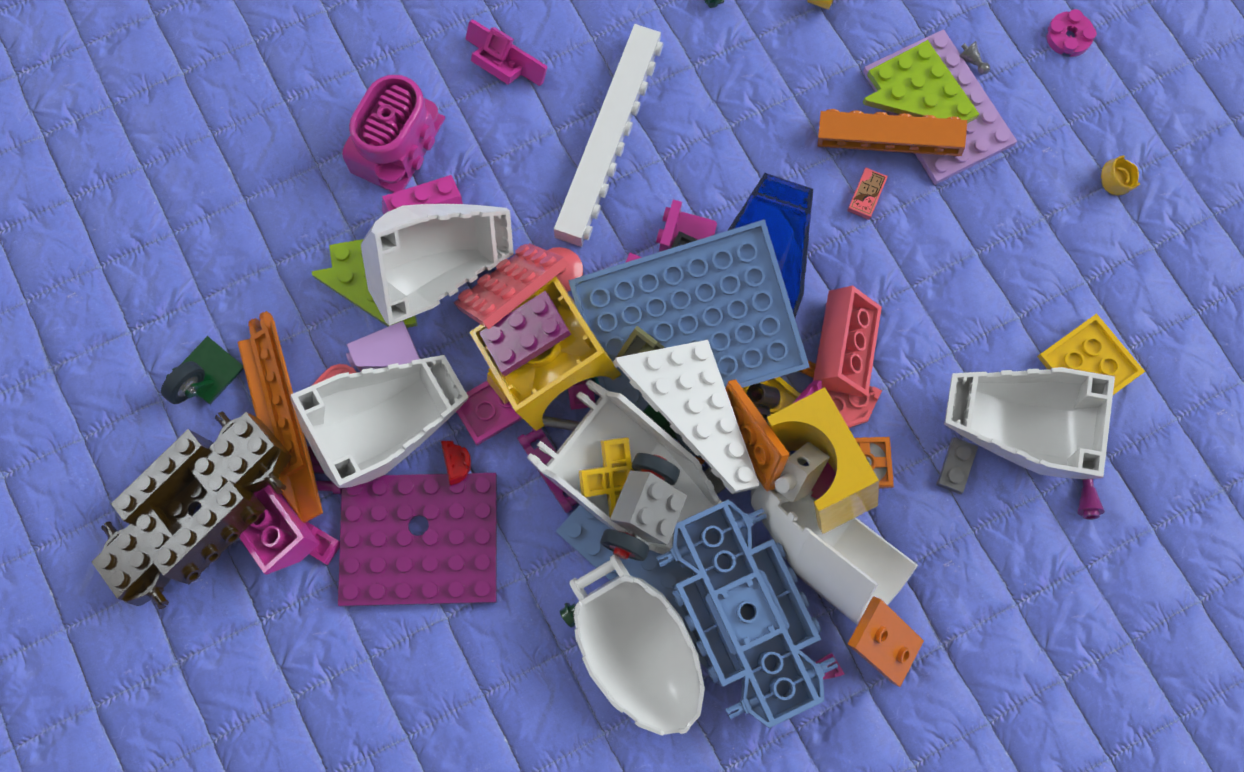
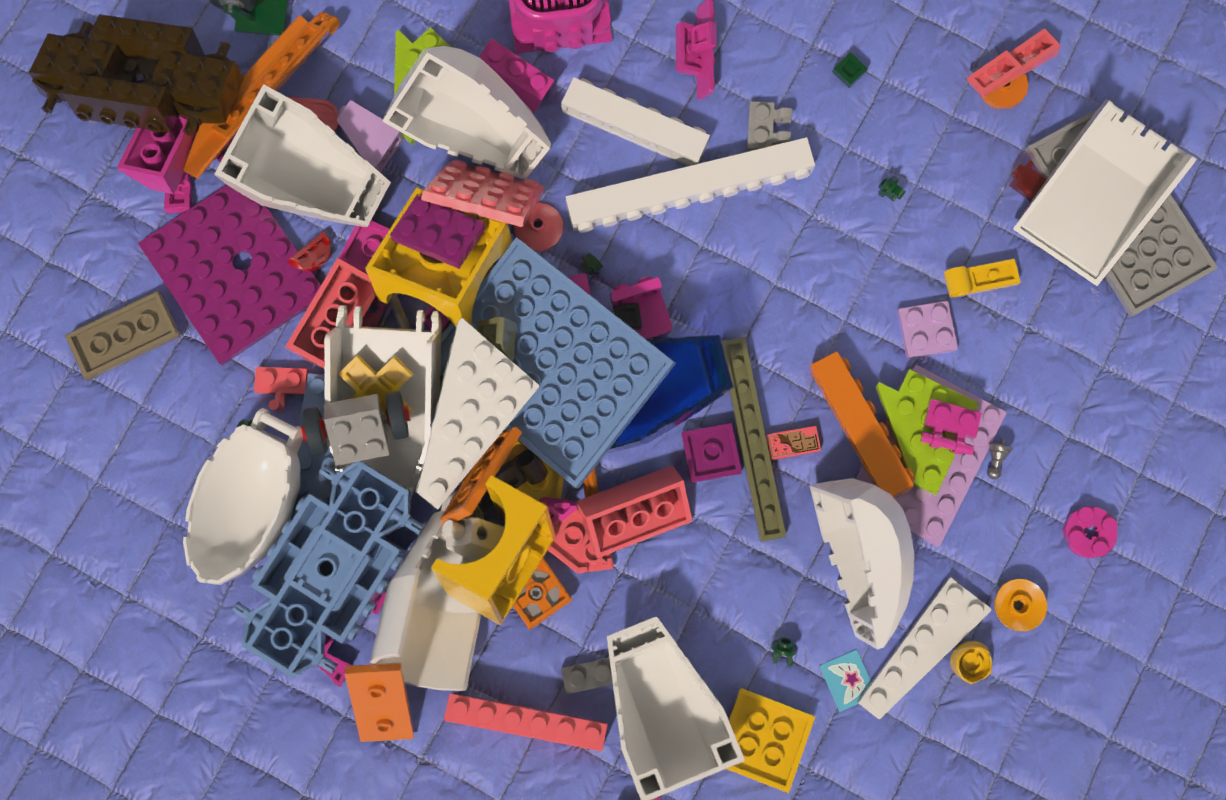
camera: 55 degrees right, 5 degrees up
none -> dark tan plate [65,291,181,381]
none -> coral plate [254,367,309,414]
none -> coral slope [286,258,376,369]
none -> coral brick [444,692,607,751]
none -> white brick [561,77,710,166]
none -> dark green plate [581,252,603,275]
none -> magenta plate [681,423,742,484]
none -> olive plate [719,337,786,542]
none -> light grey plate [747,102,792,152]
none -> dark green plate [771,637,798,666]
none -> white windscreen [809,478,914,649]
none -> medium azure sticker [819,649,871,712]
none -> white wing [857,577,992,719]
none -> lavender plate [897,301,958,359]
none -> dark pink plate [920,399,982,455]
none -> light orange dish [994,579,1047,632]

